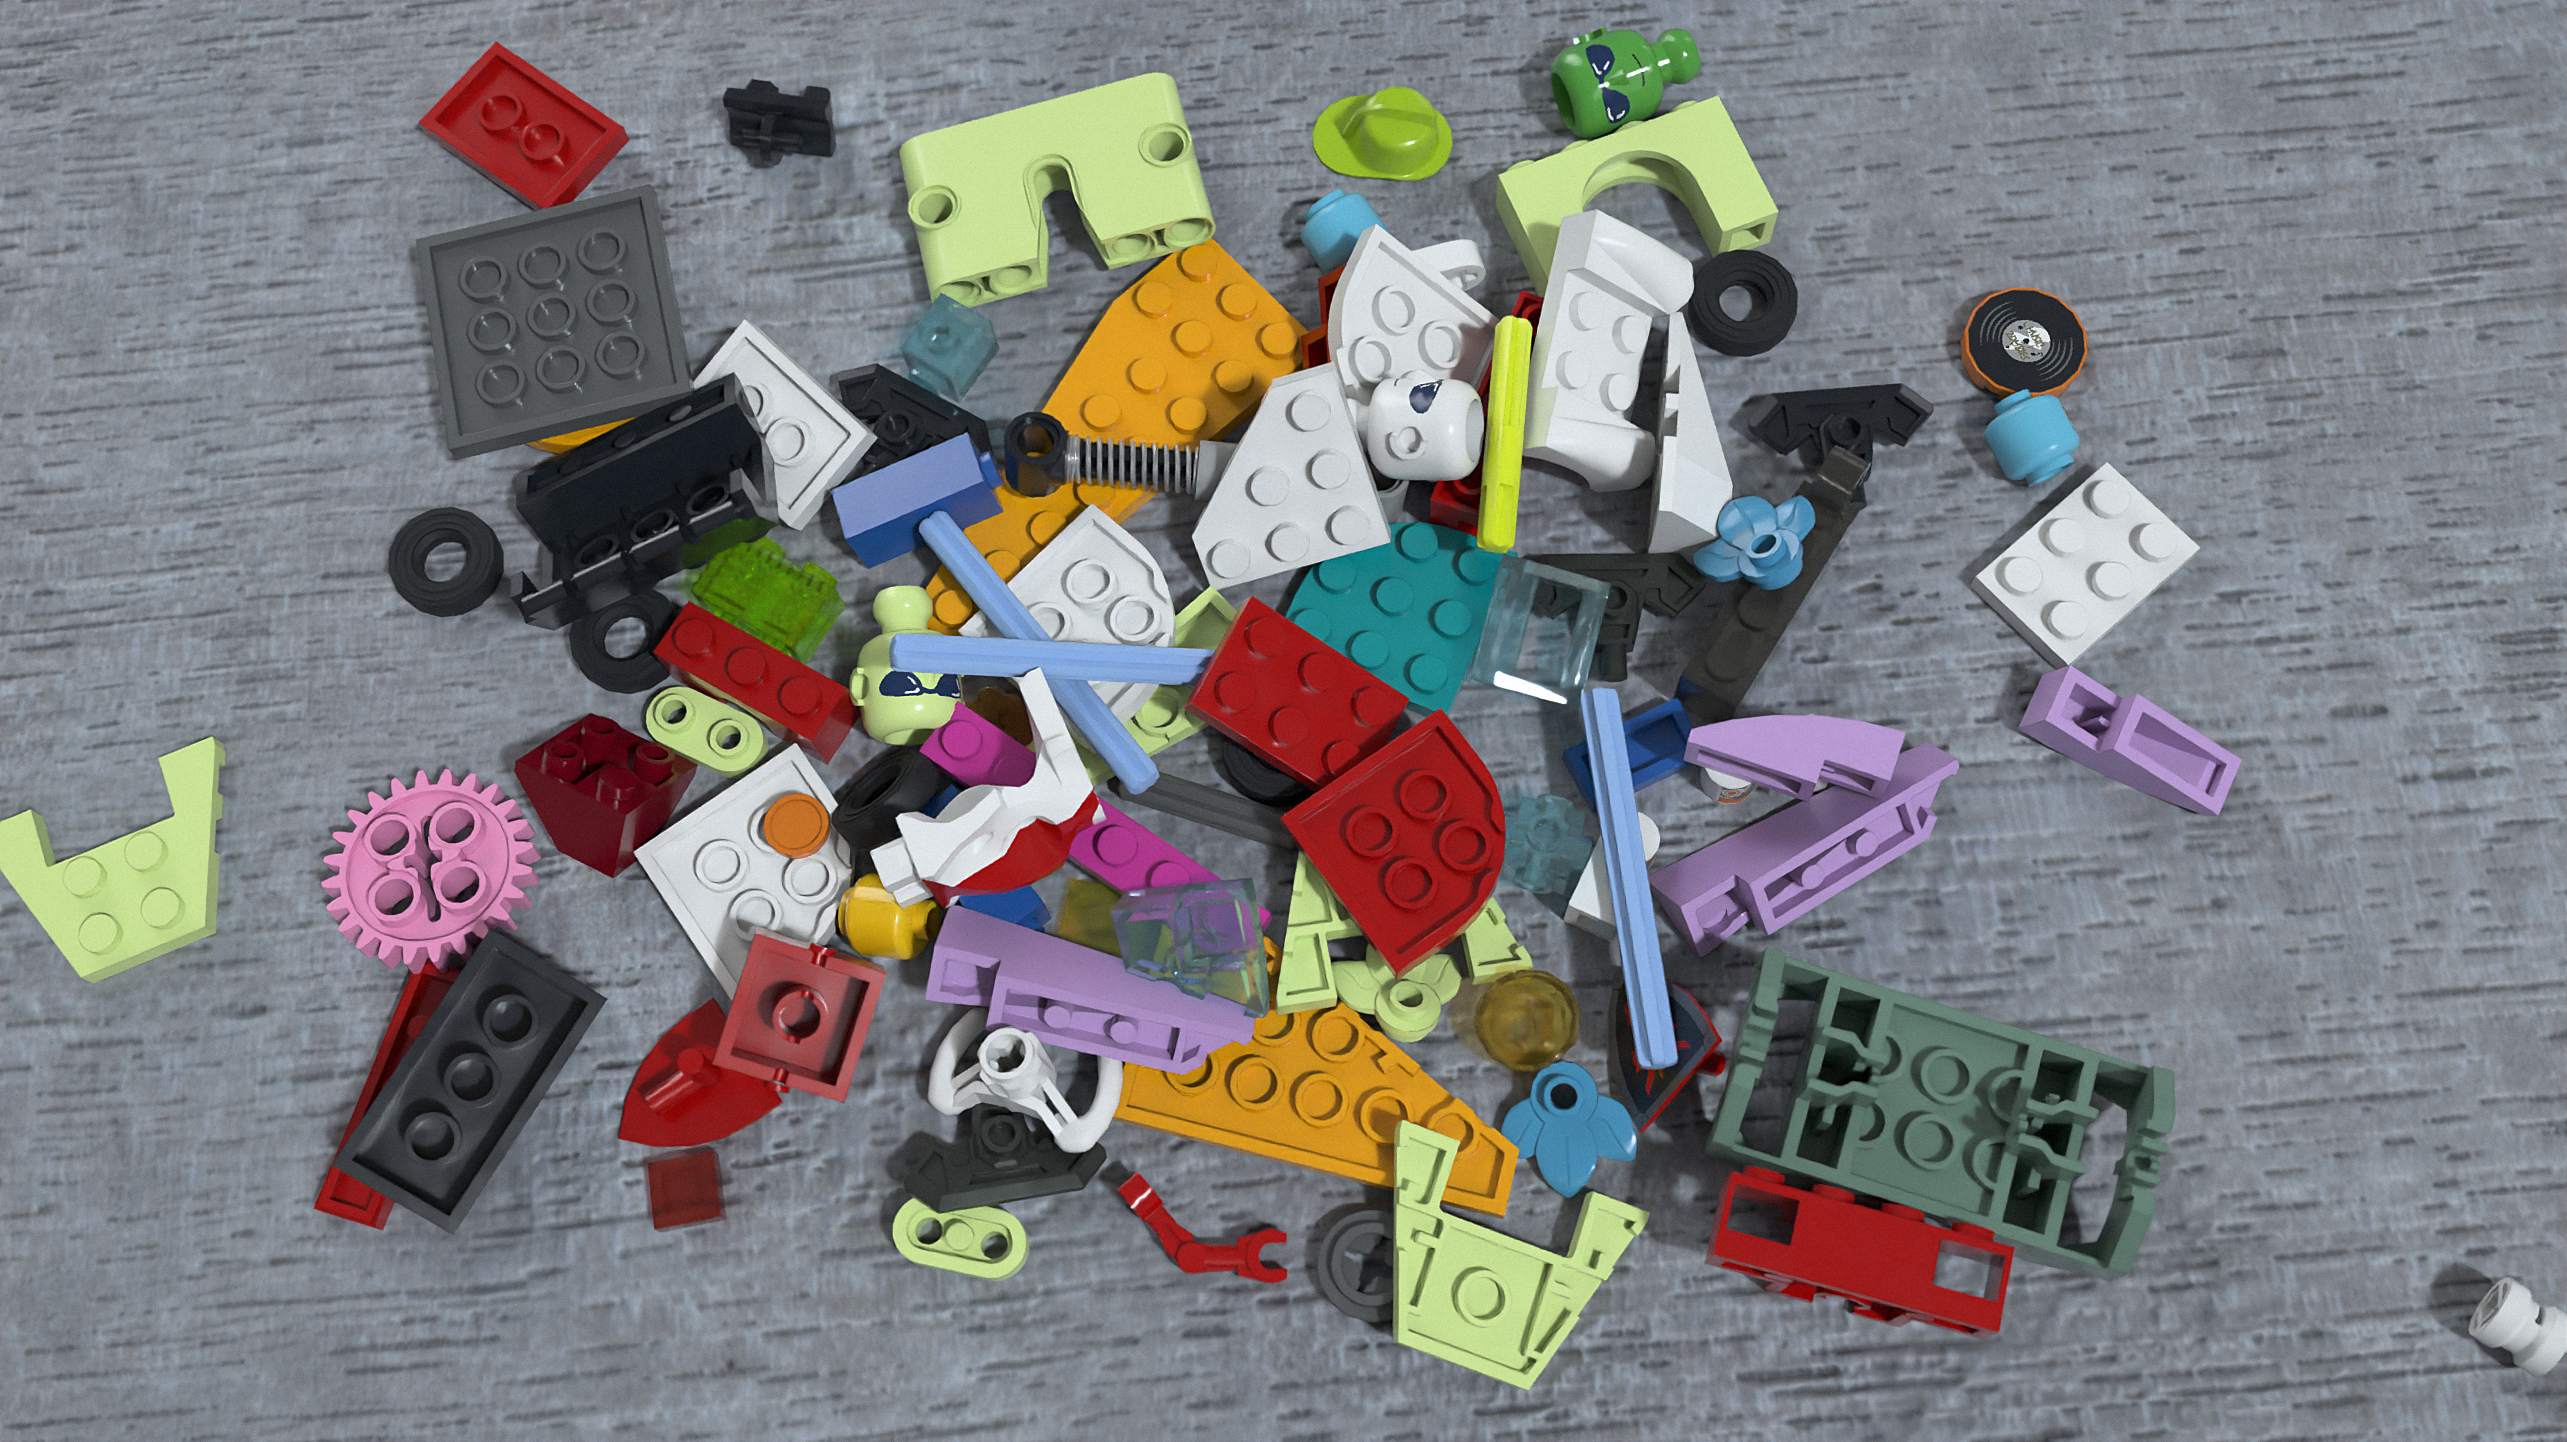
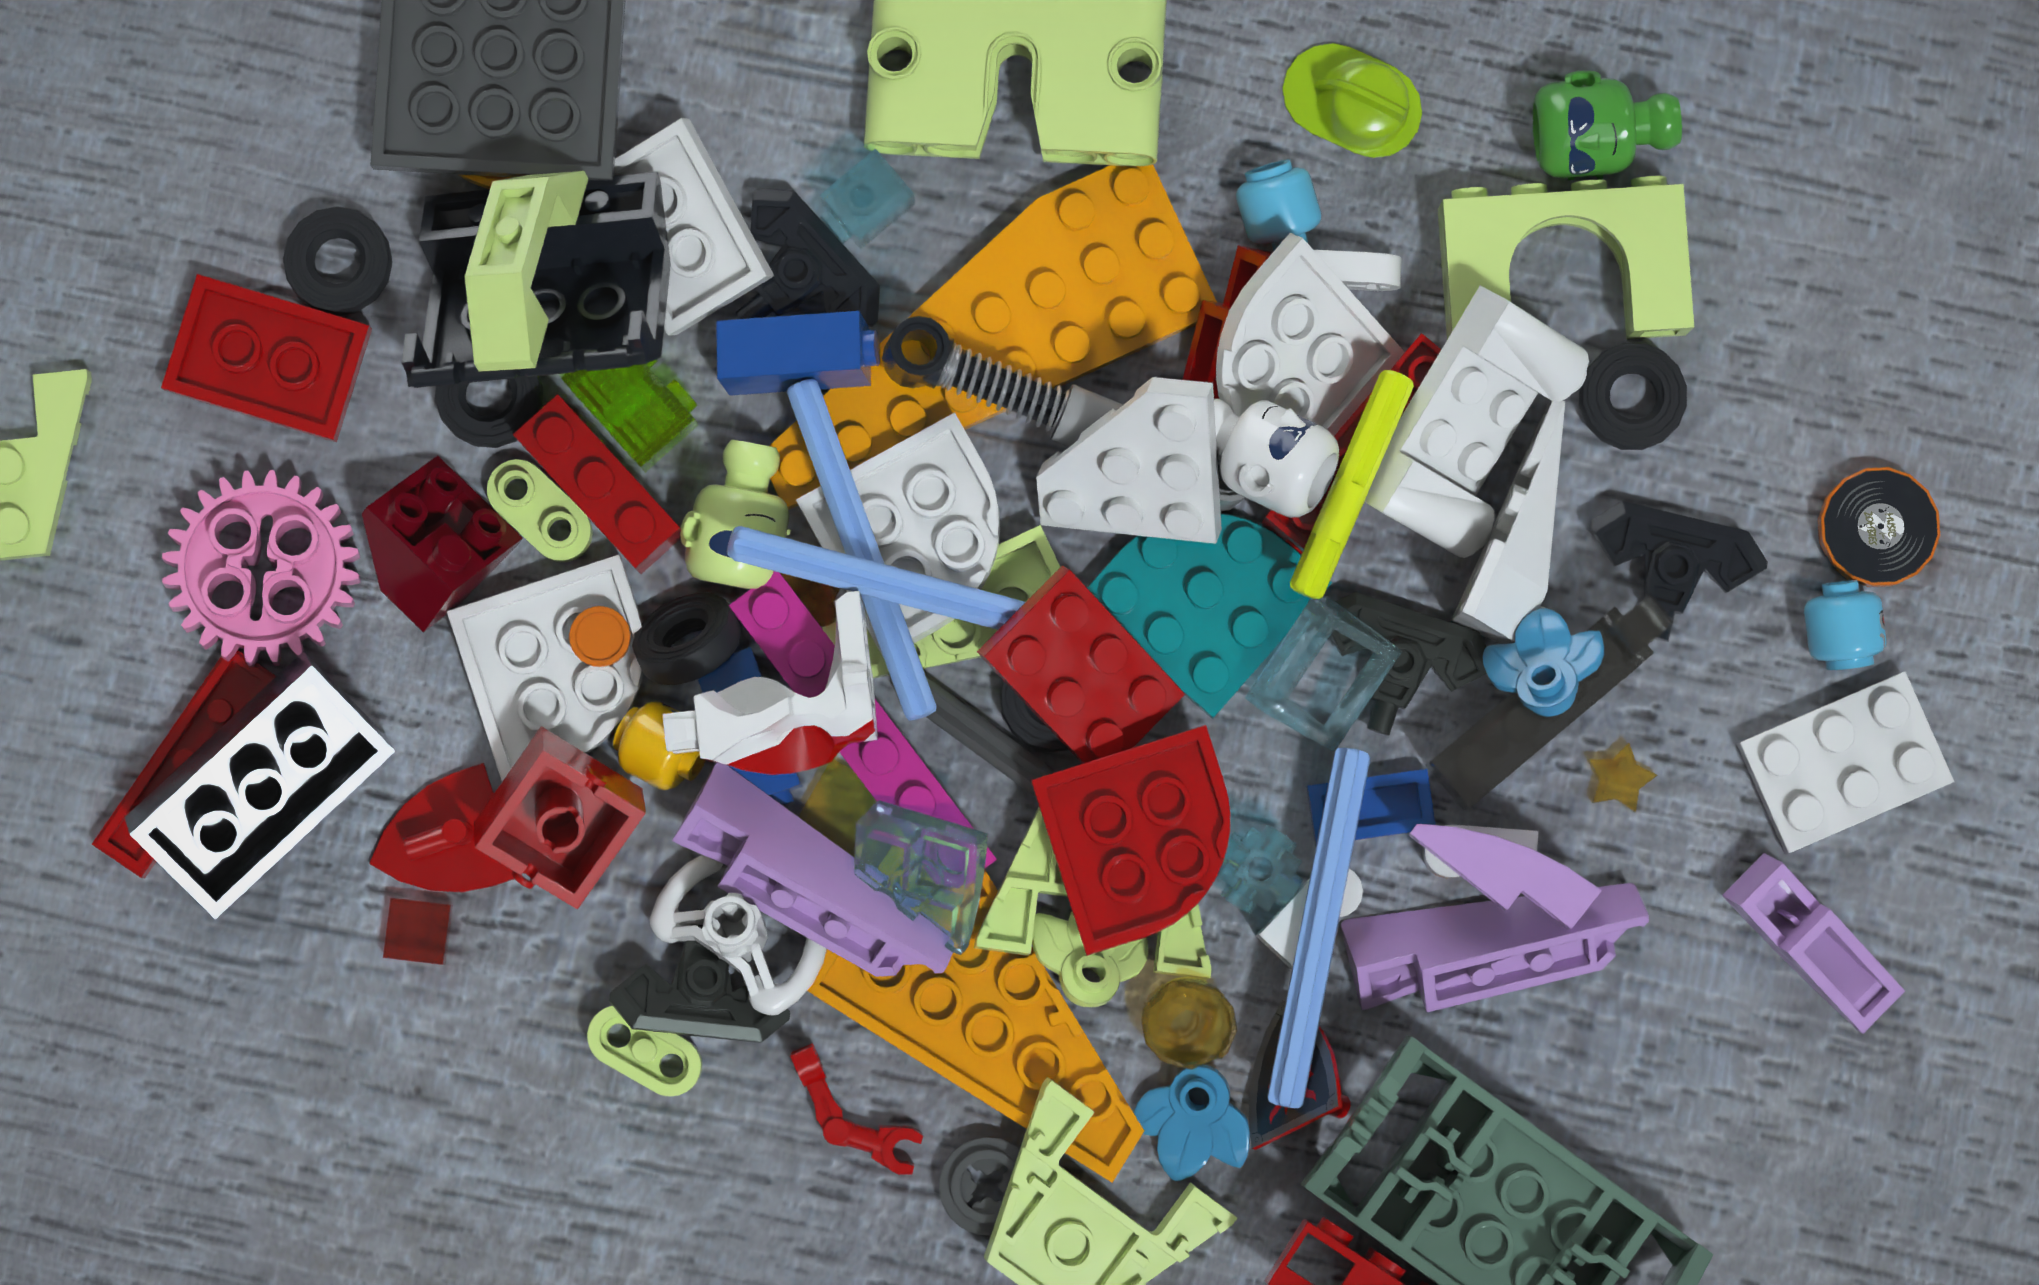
camera: 10 degrees right, 15 degrees up
none -> red plate [161,274,372,443]
none -> yellowish green slope [465,171,588,372]
none -> clear yellow piece [1588,743,1658,813]

